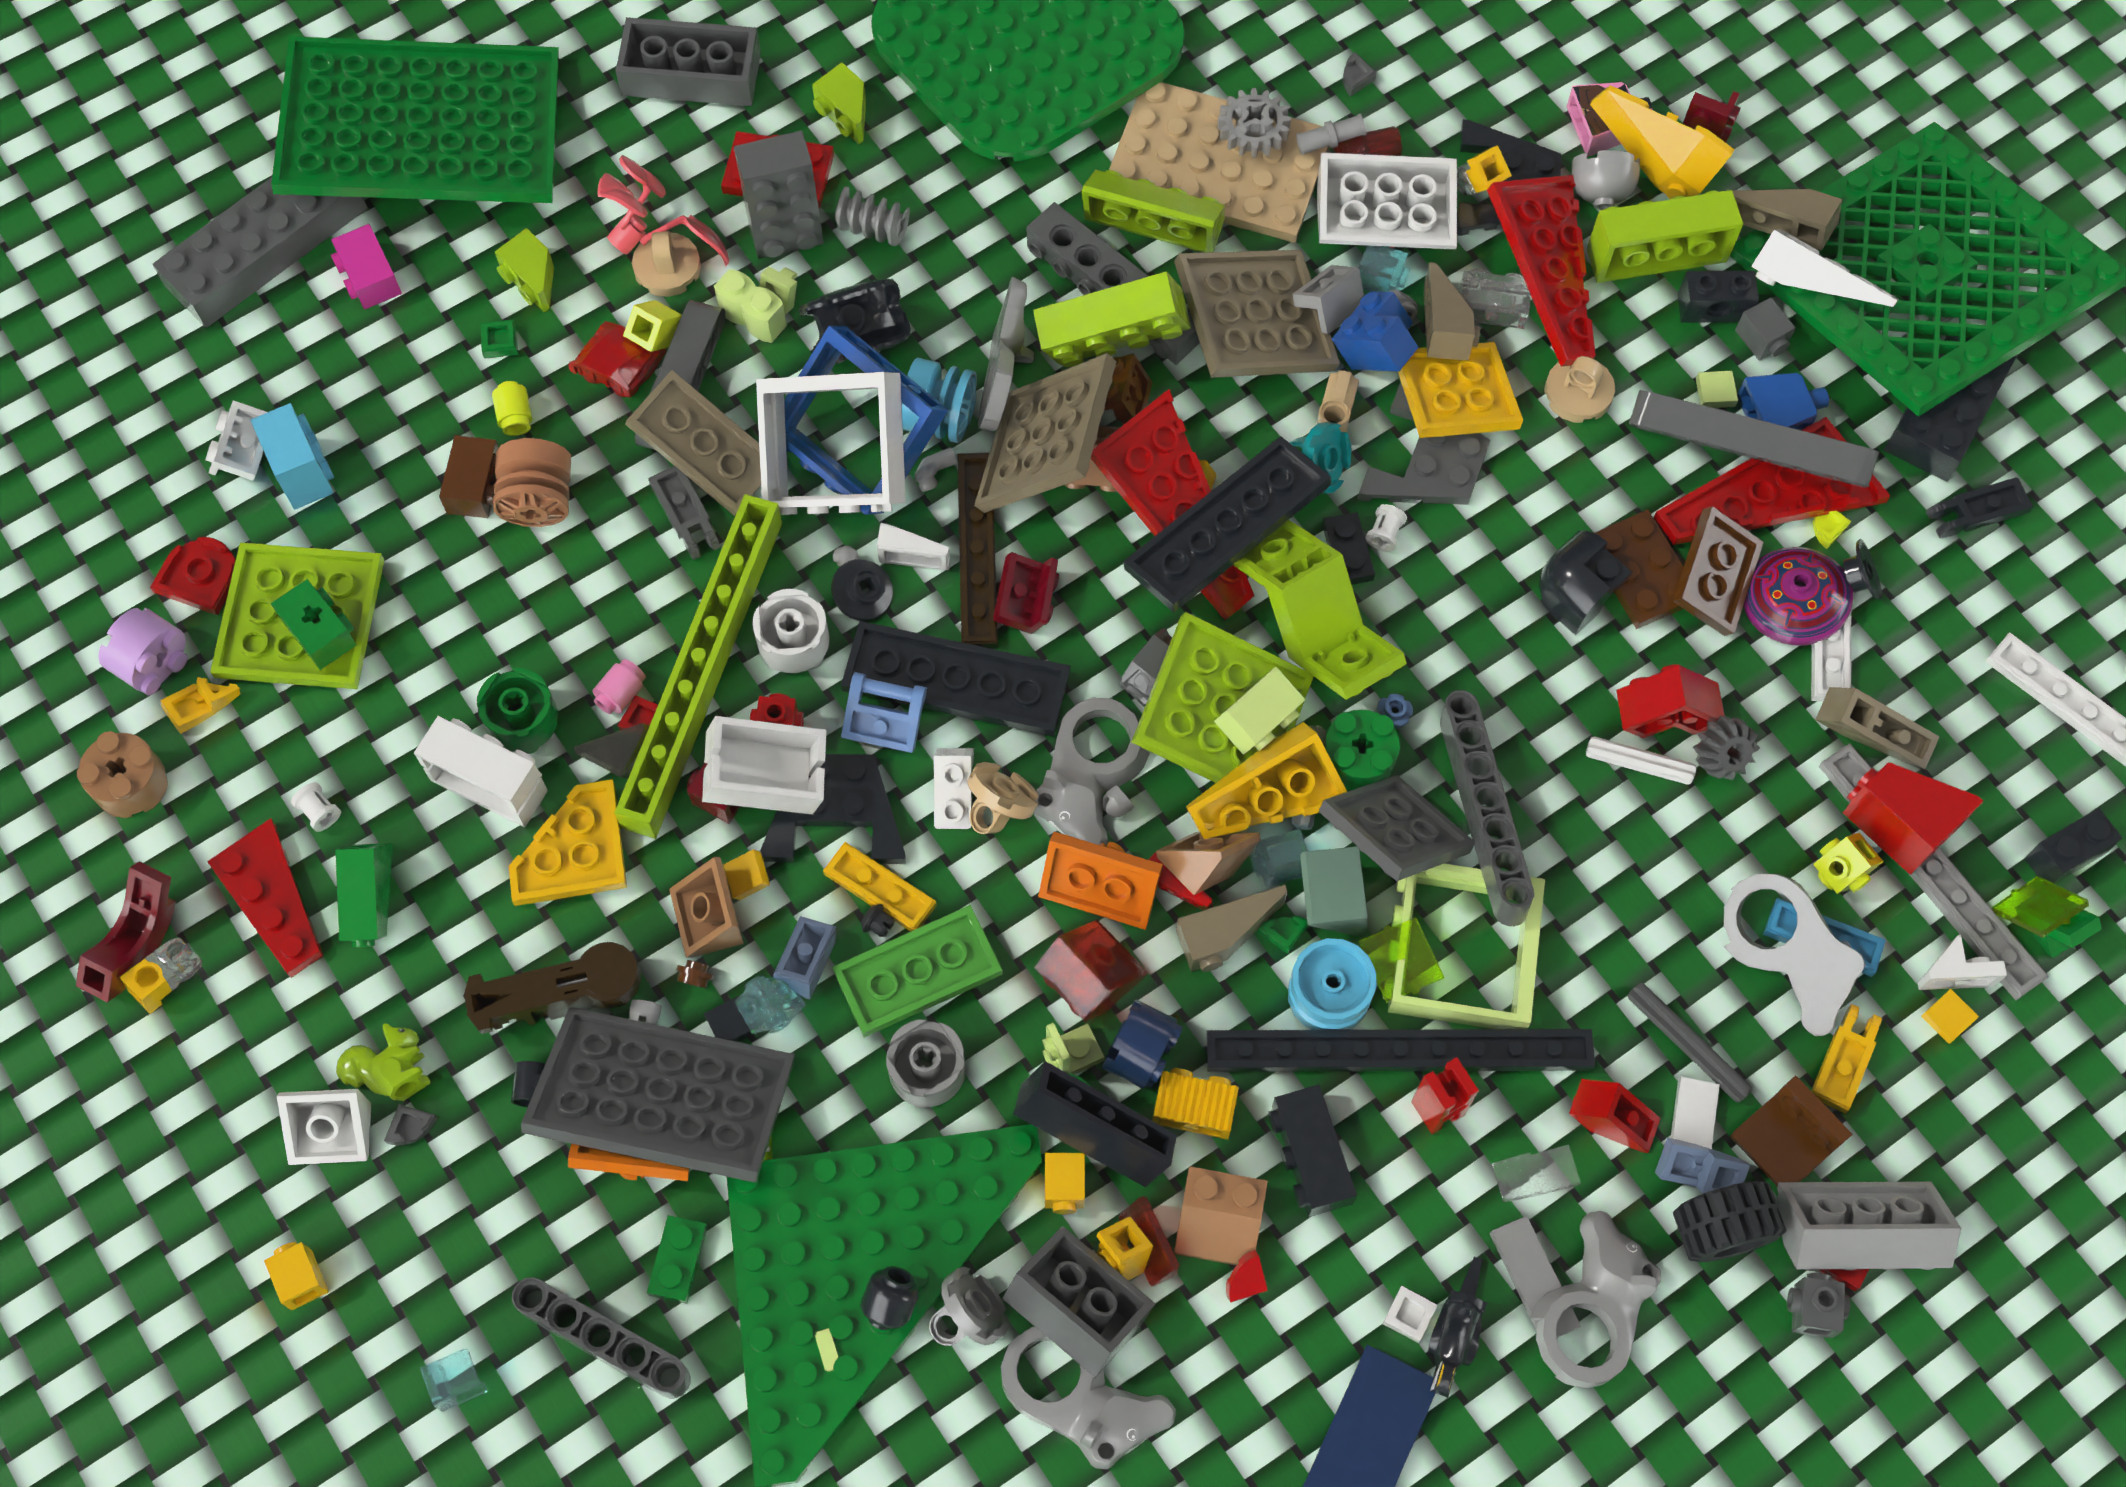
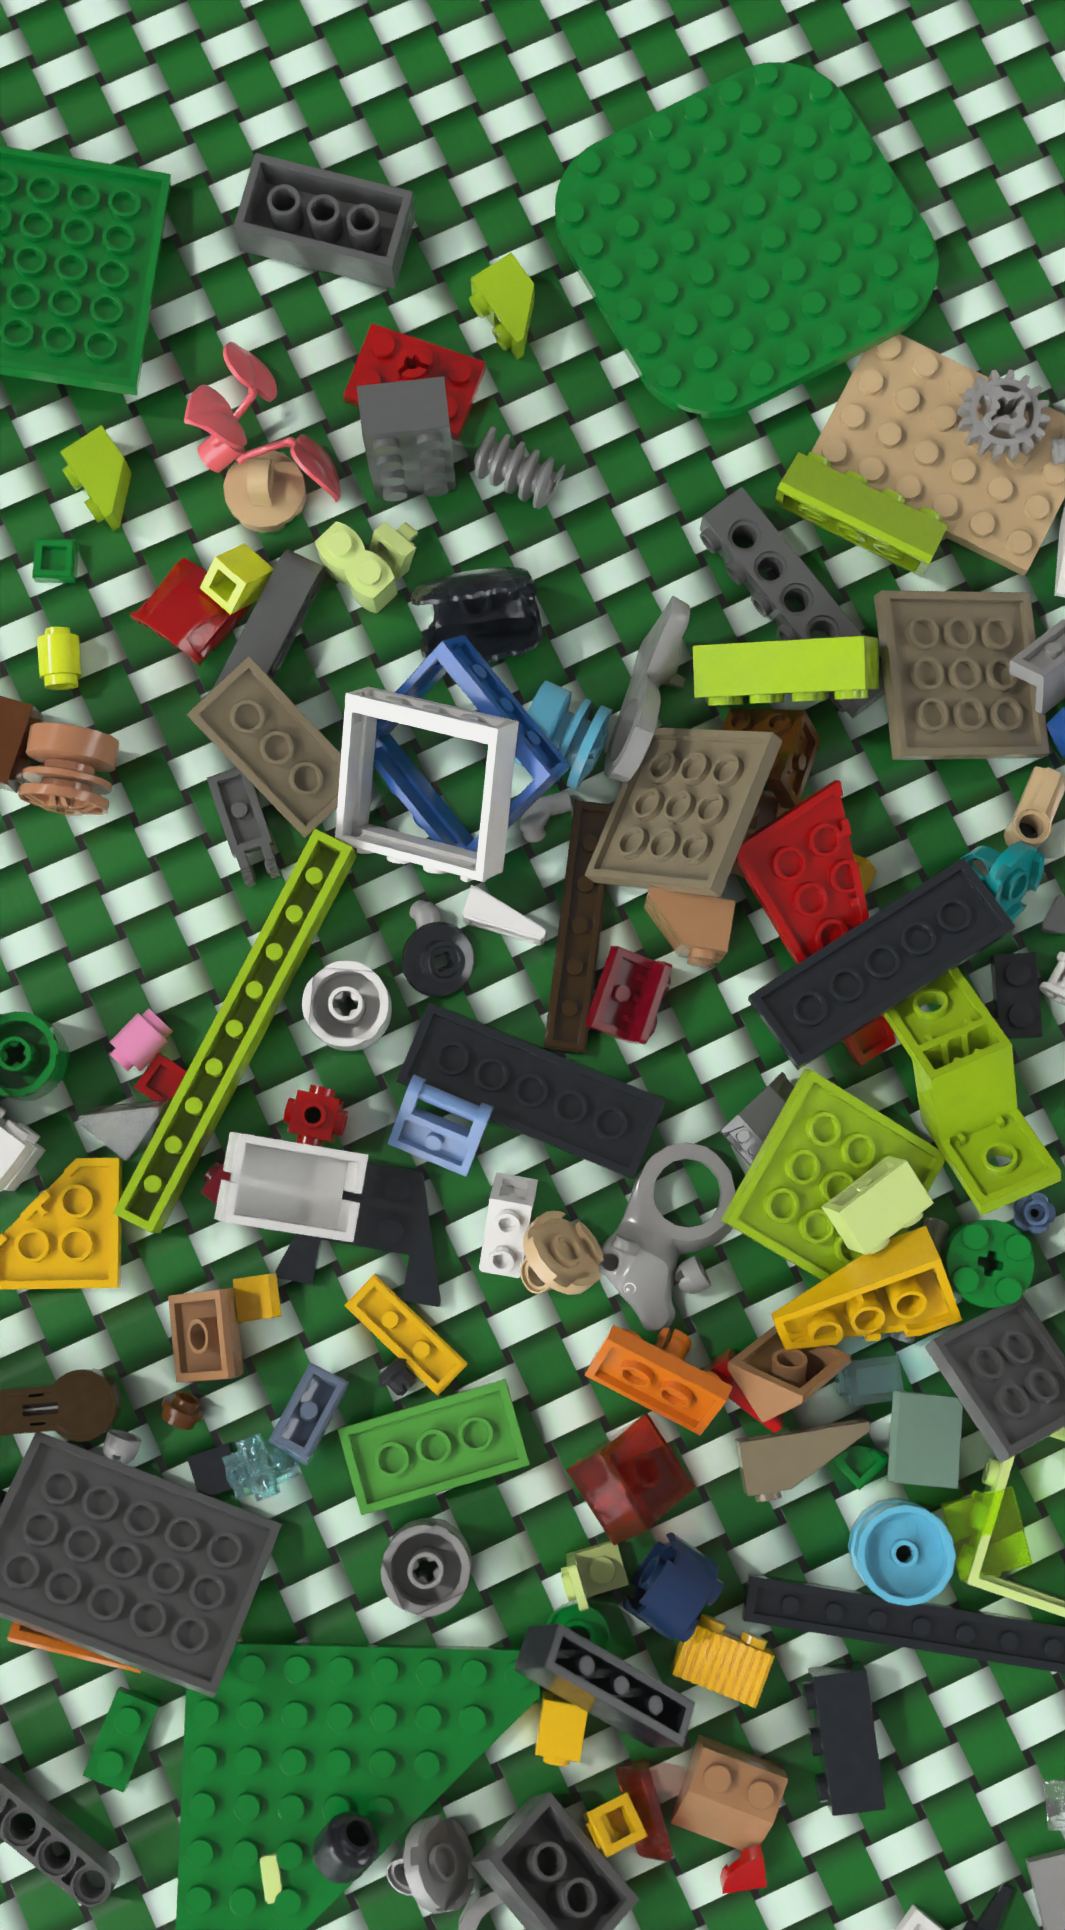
camera: 10 degrees right, 15 degrees up
red piece [1411,1057,1479,1134] -> none
none -> medium nougat slope [644,886,736,968]

